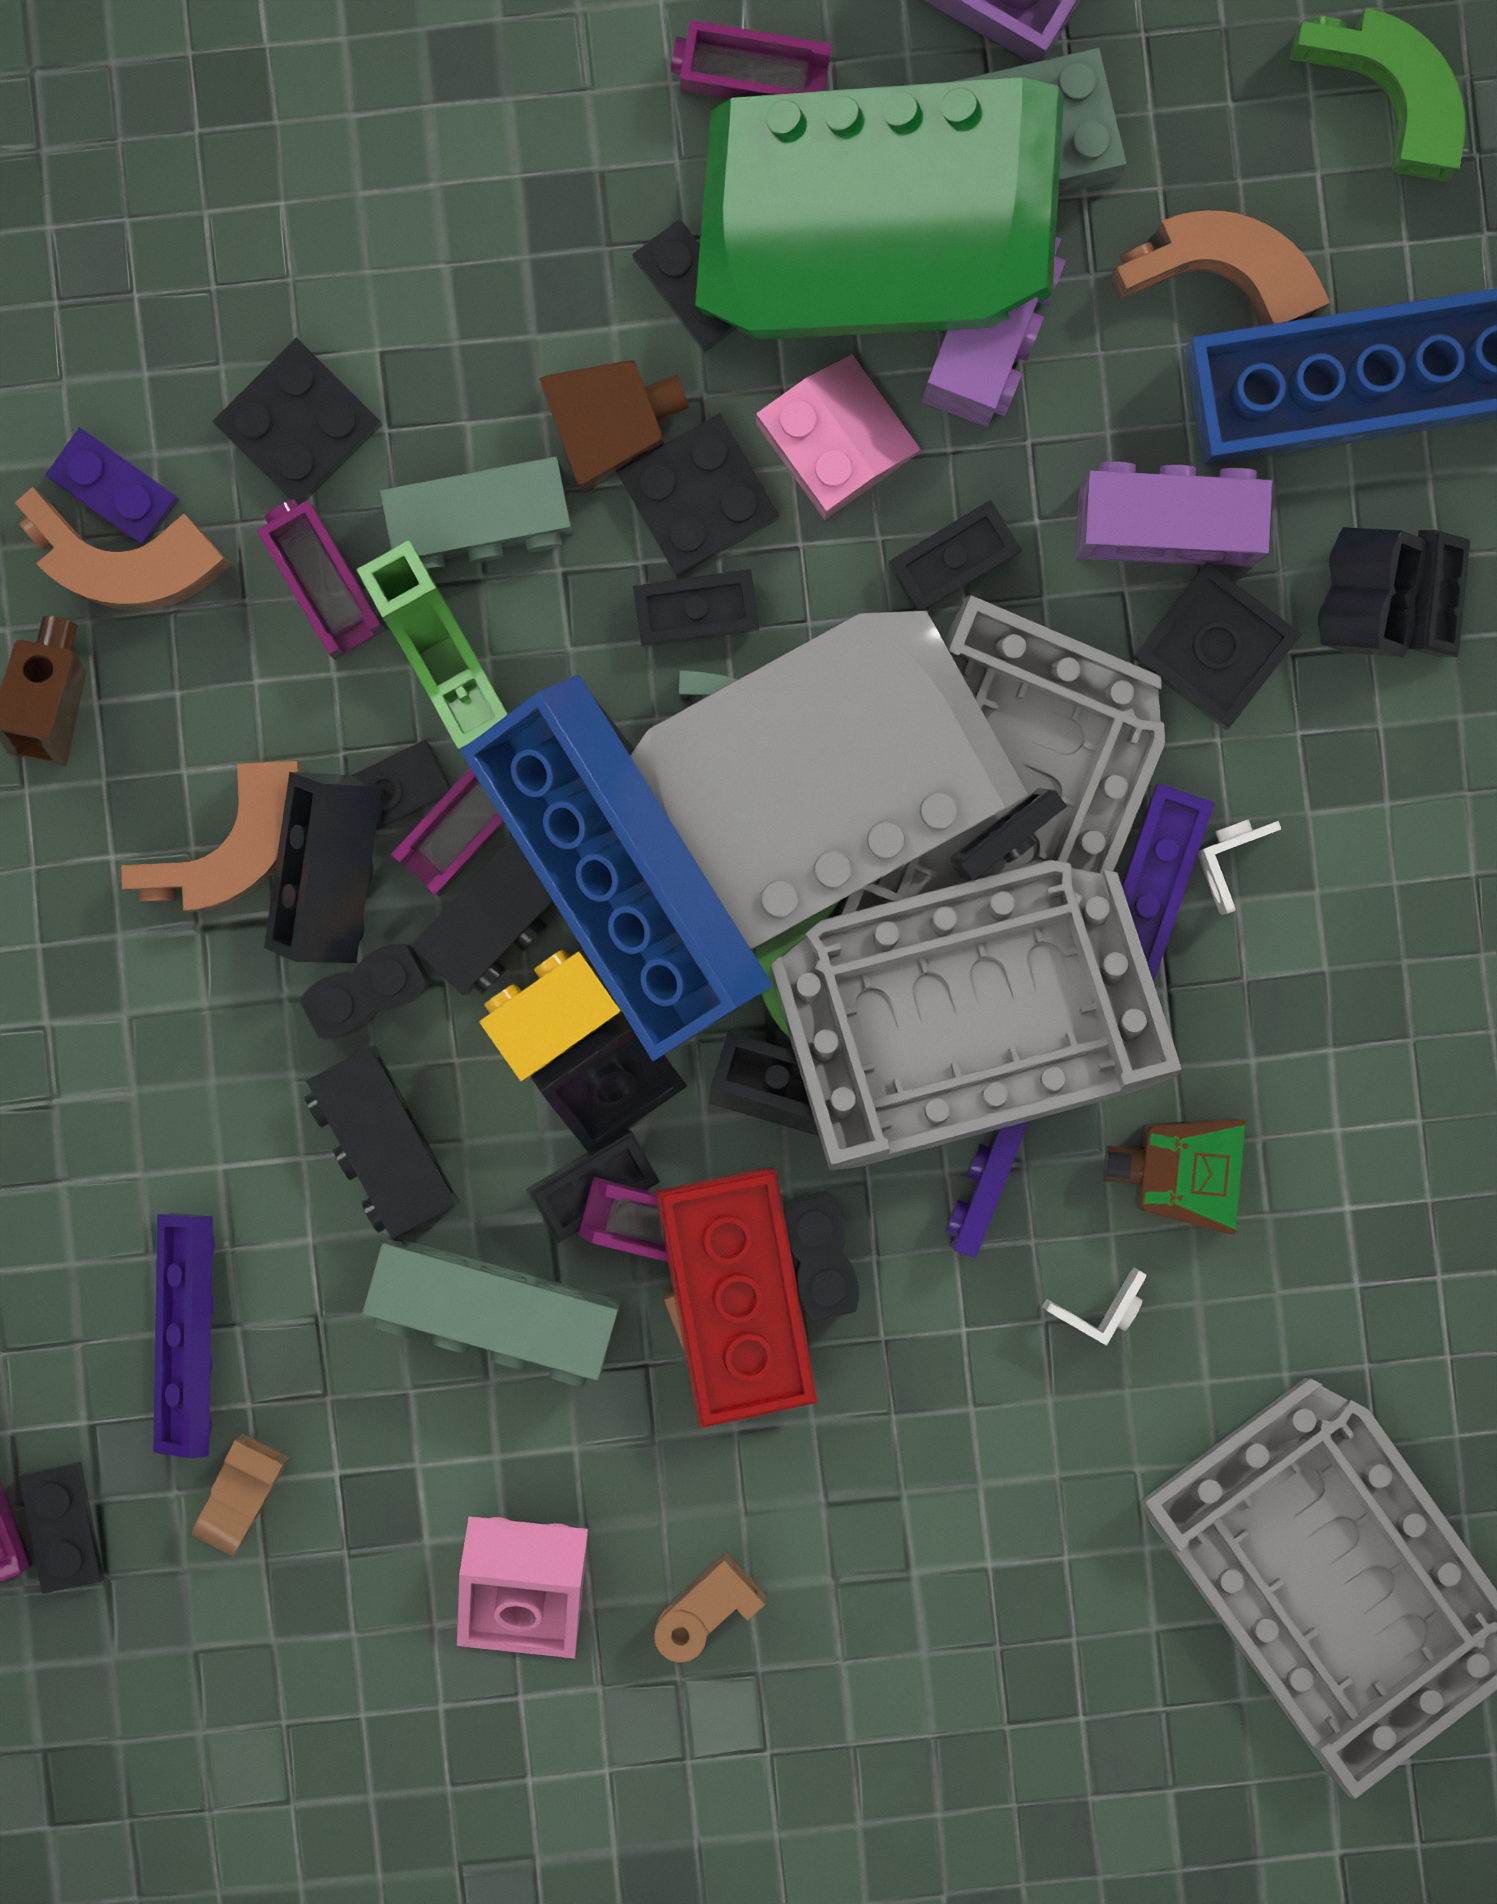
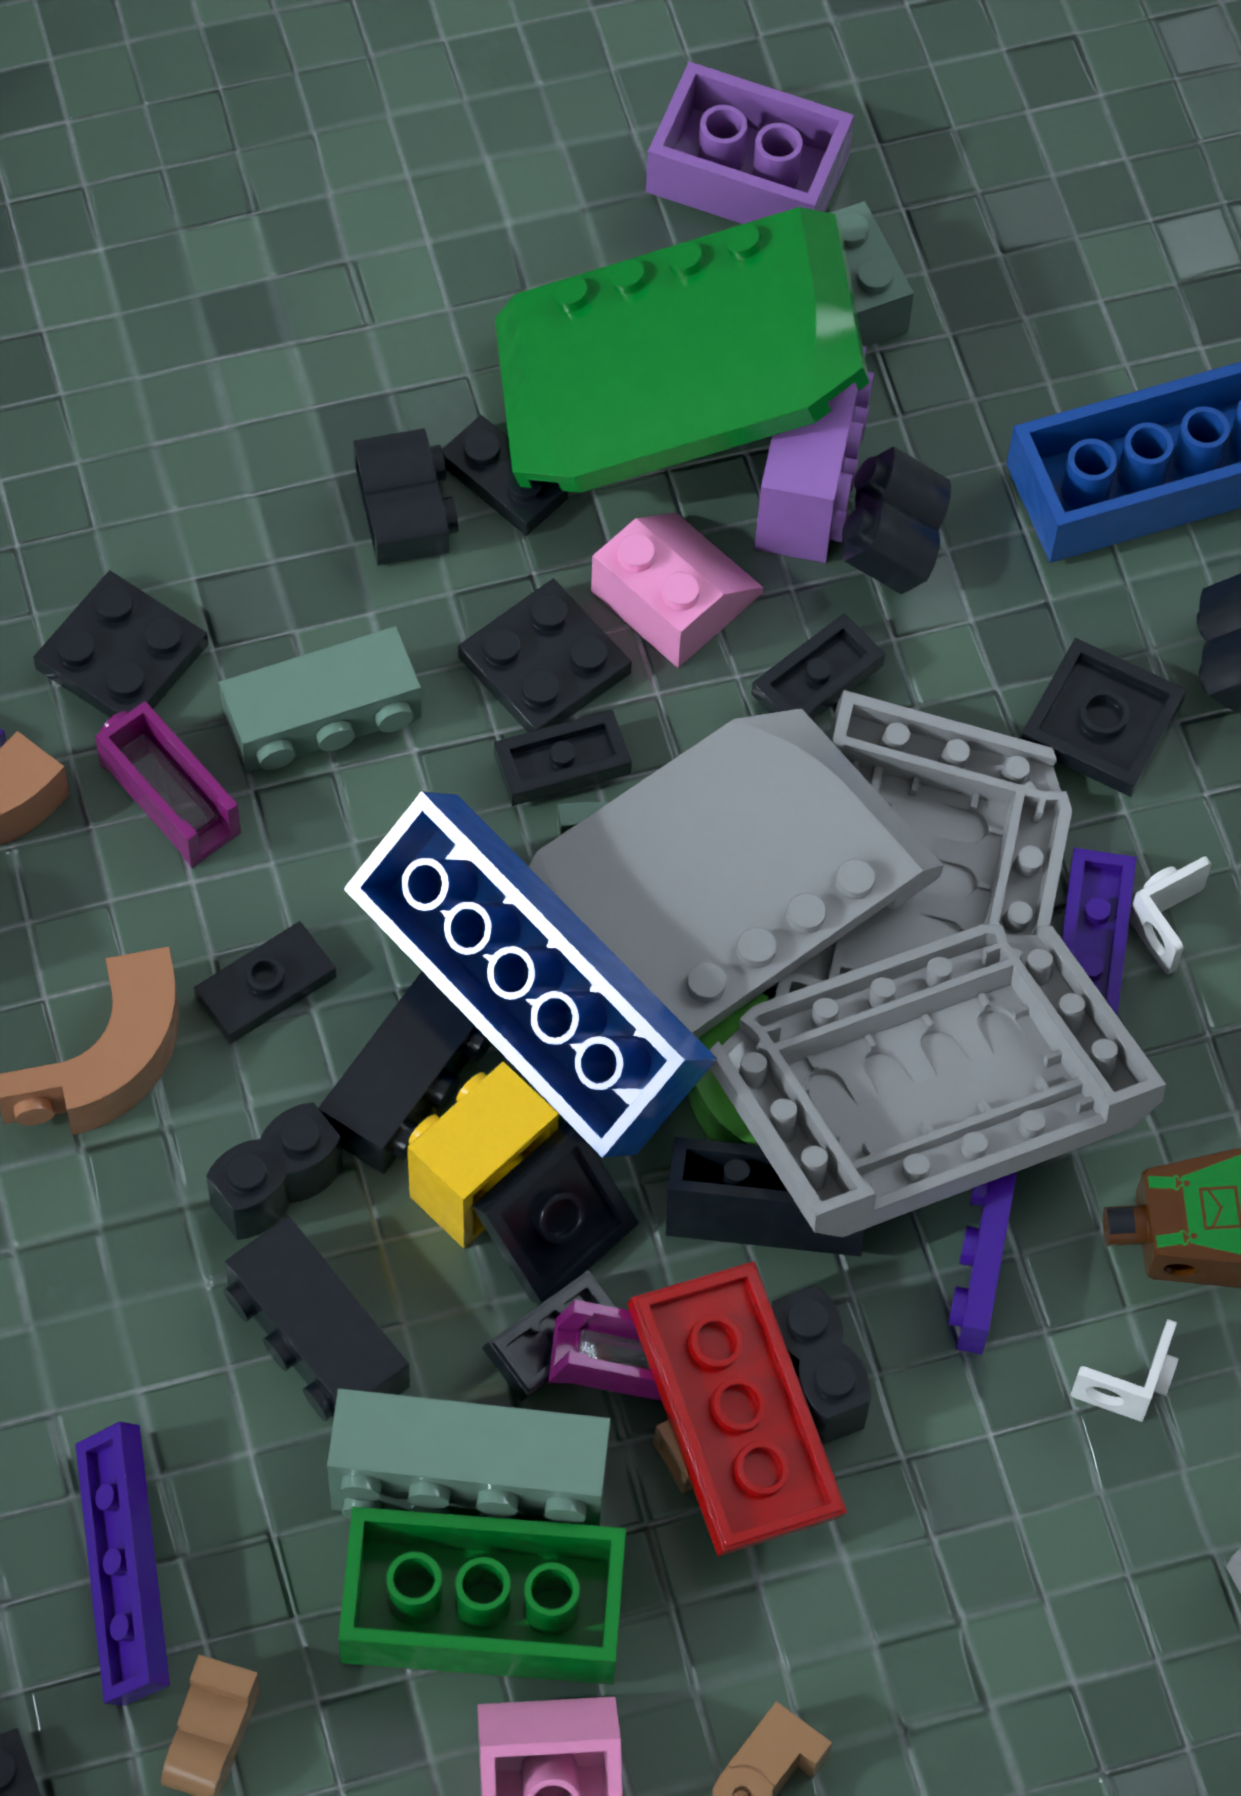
camera: 10 degrees left, 25 degrees down
black brick [264,772,383,963] -> none
bright green arch [356,540,508,758] -> none
window [391,768,505,897] -> none
reddish brown torso [539,360,689,493] -> none
magenta window [671,20,832,99] -> none
black plate [949,788,1067,881] -> none
medium lavender brick [1075,462,1272,568] -> none
nougat arch [1111,210,1330,326] -> none
bright green arch [1290,7,1465,182] -> none
none -> green brick [338,1507,626,1685]
none -> black brick [353,428,459,566]
none -> black brick [842,446,951,594]

